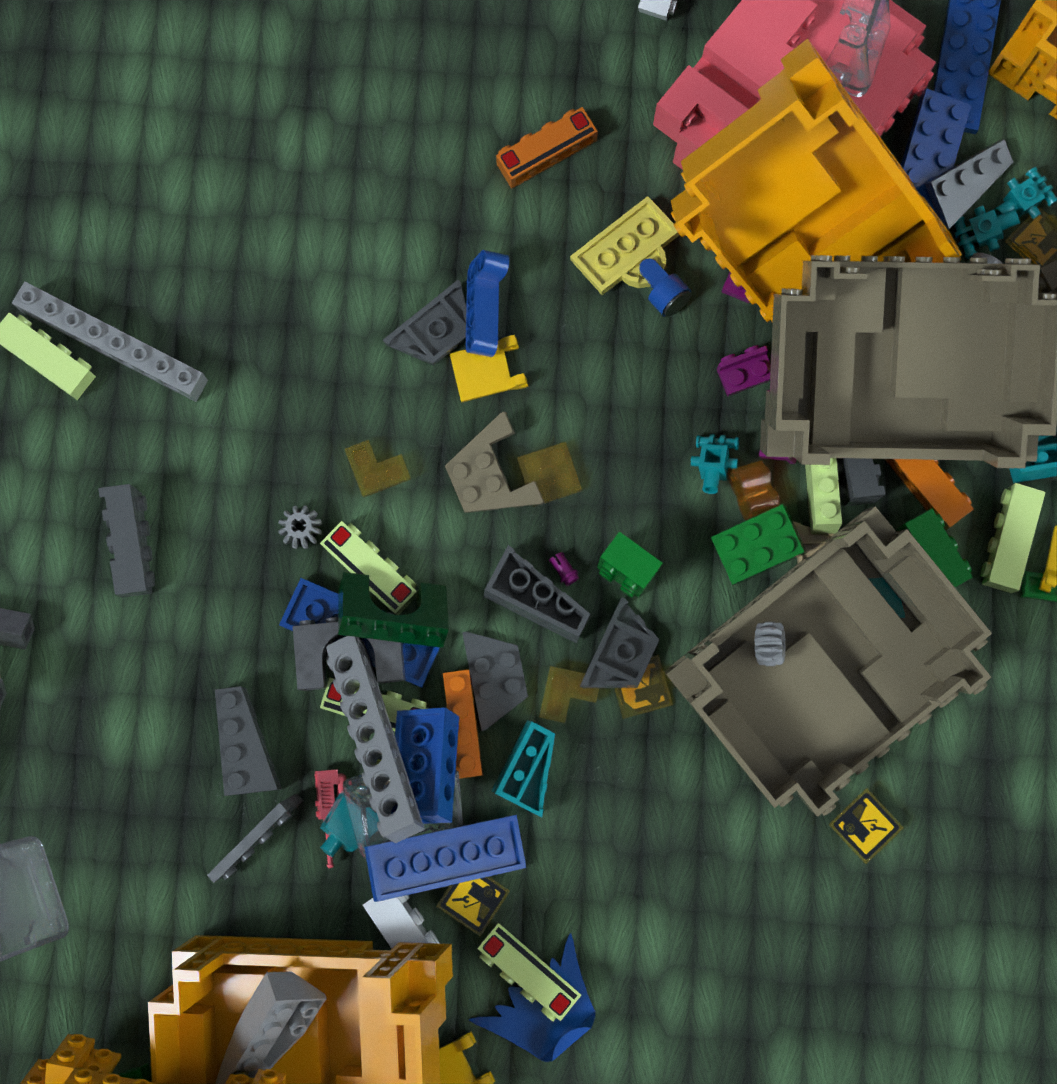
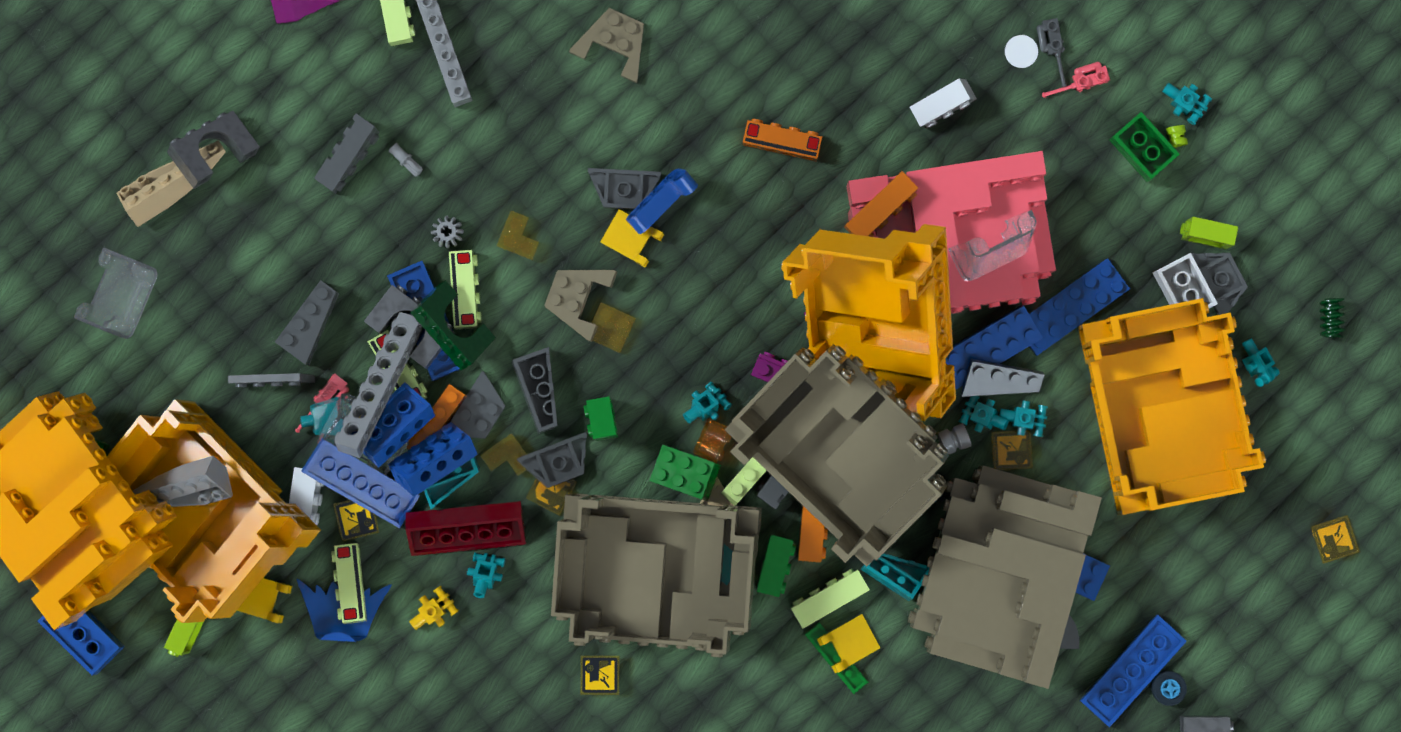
camera: 45 degrees right, 5 degrees up
magenta pin [549,552,579,586] -> none
light yellow plate [570,196,691,317] -> none
light grey gear [754,621,786,666] -> none
none -> blue brick [388,422,478,497]
none -> light grey axle [389,143,423,177]
none -> dark red slope [405,501,526,556]
none -> yellow piece [409,585,459,630]
none -> teal piece [467,552,506,598]
none -> dark tan wing [569,8,644,83]
none -> orange brick [844,171,918,237]

